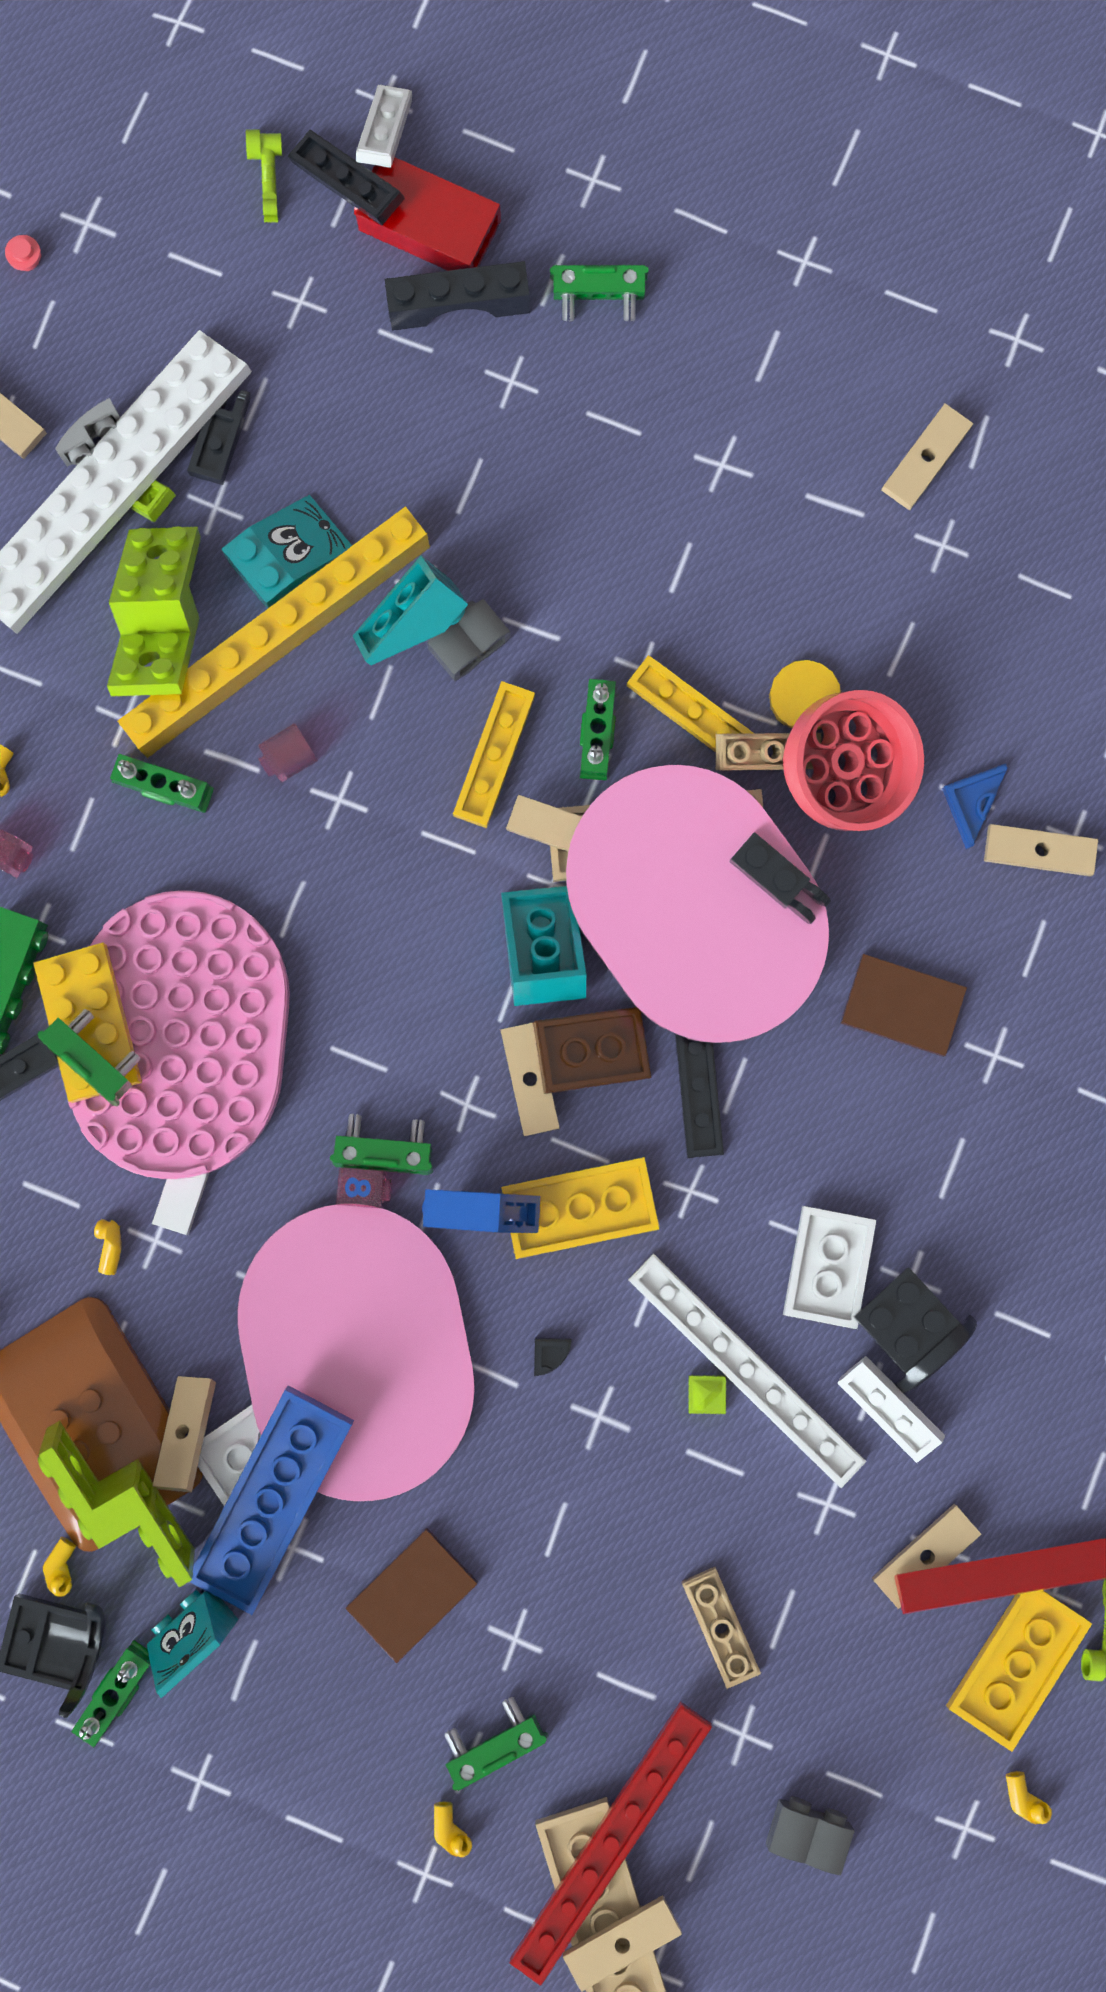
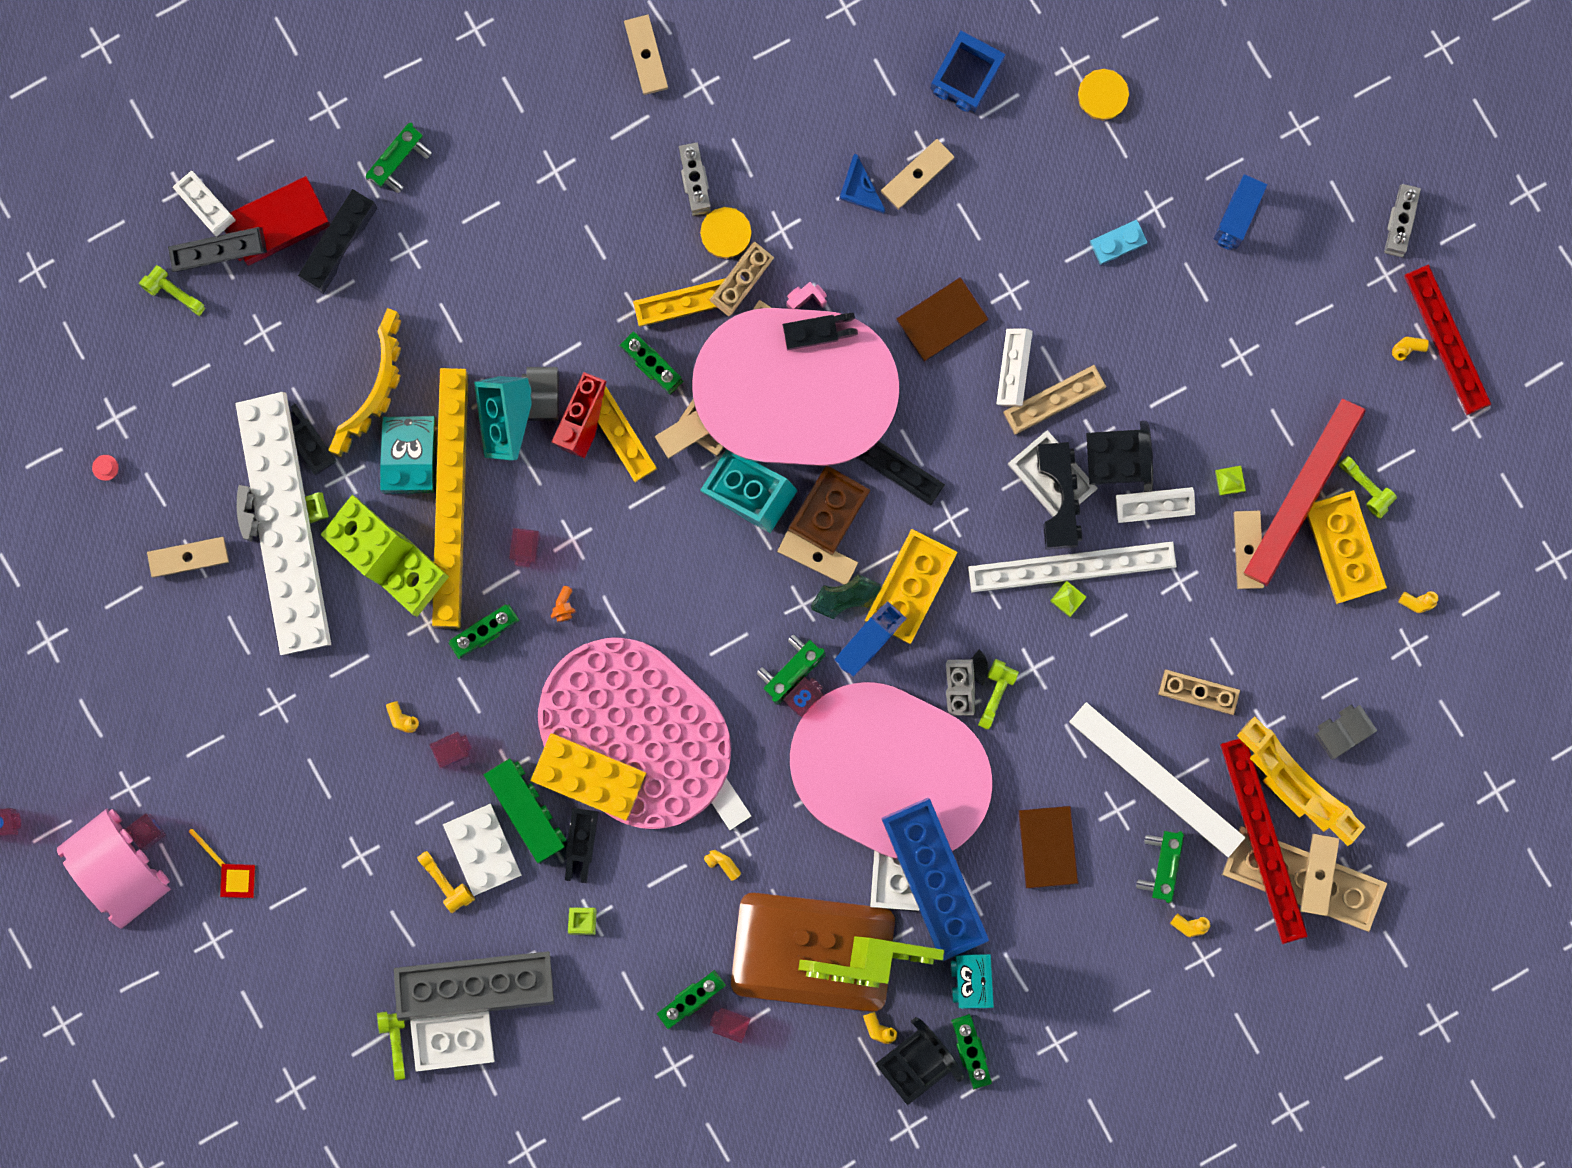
camera: 55 degrees left, 0 degrees up
green piece [38,1009,141,1106] -> none
tan tile [153,1376,216,1492] -> none
coral wheel [783,690,924,831] -> none
none -> yellow piece [329,308,401,457]
none -> orange plate [551,586,576,622]
none -> red slope [552,372,606,459]
none -> light grey piece [679,142,711,216]
none -> bright pink bracket [786,282,827,309]
none -> clear green tile [810,574,882,619]
none -> light grey slope [946,659,975,715]
none -> lime brick [978,659,1019,729]
none -> white plate [996,329,1032,406]
none -> tan tile [1003,365,1106,435]
none -> black arch [1036,442,1082,550]
none -> white tile [1069,702,1245,857]
none -> lime tile [1215,466,1246,496]
none -> yellow piece [1237,716,1365,846]

